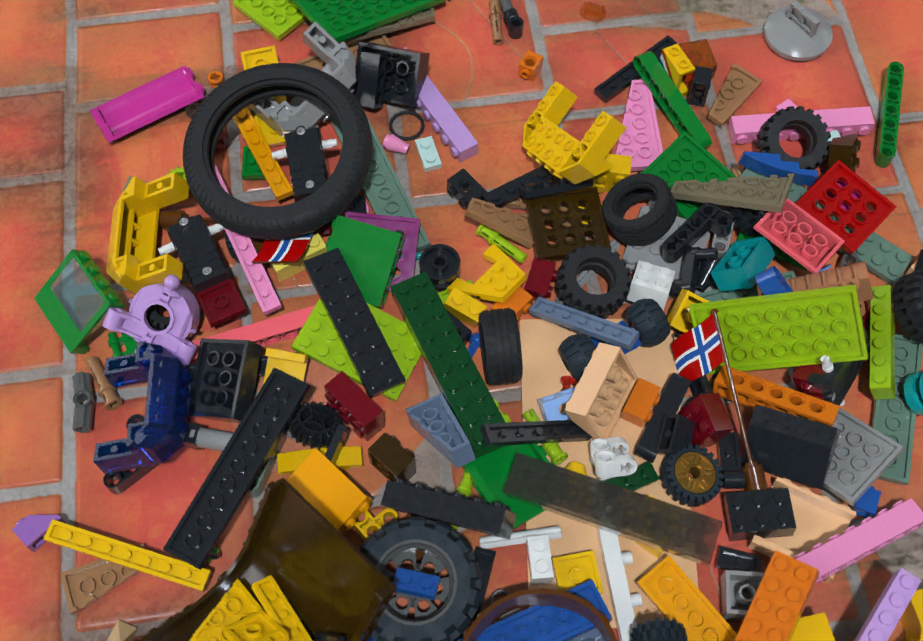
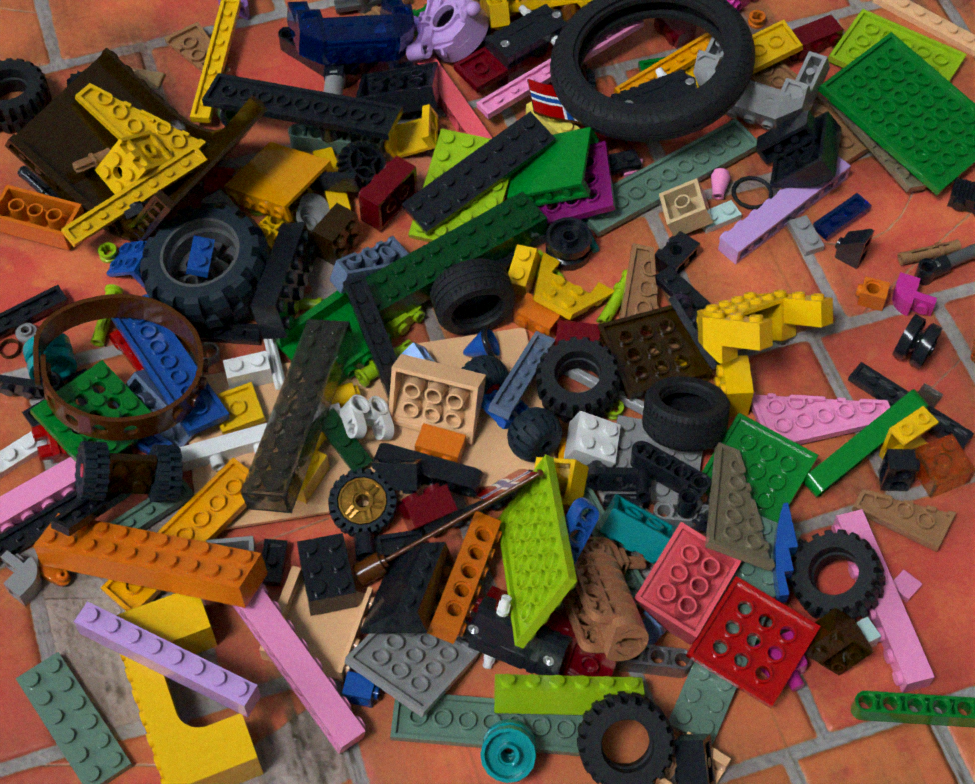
camera: 80 degrees right, 5 degrees down
none -> light grey piece [295,193,330,236]
none -> blue hat [463,326,500,359]
none -> tan brick [659,178,714,236]
none -> light grey plate [787,215,825,256]
none -> dark red brick [789,15,844,62]
none -> clear blue plate [813,193,872,241]
none -> black slope [835,229,875,269]
none -> dark pink brick [892,272,937,316]
none -> black wheel [892,314,943,370]
none -> clear smoke tile [918,383,944,408]

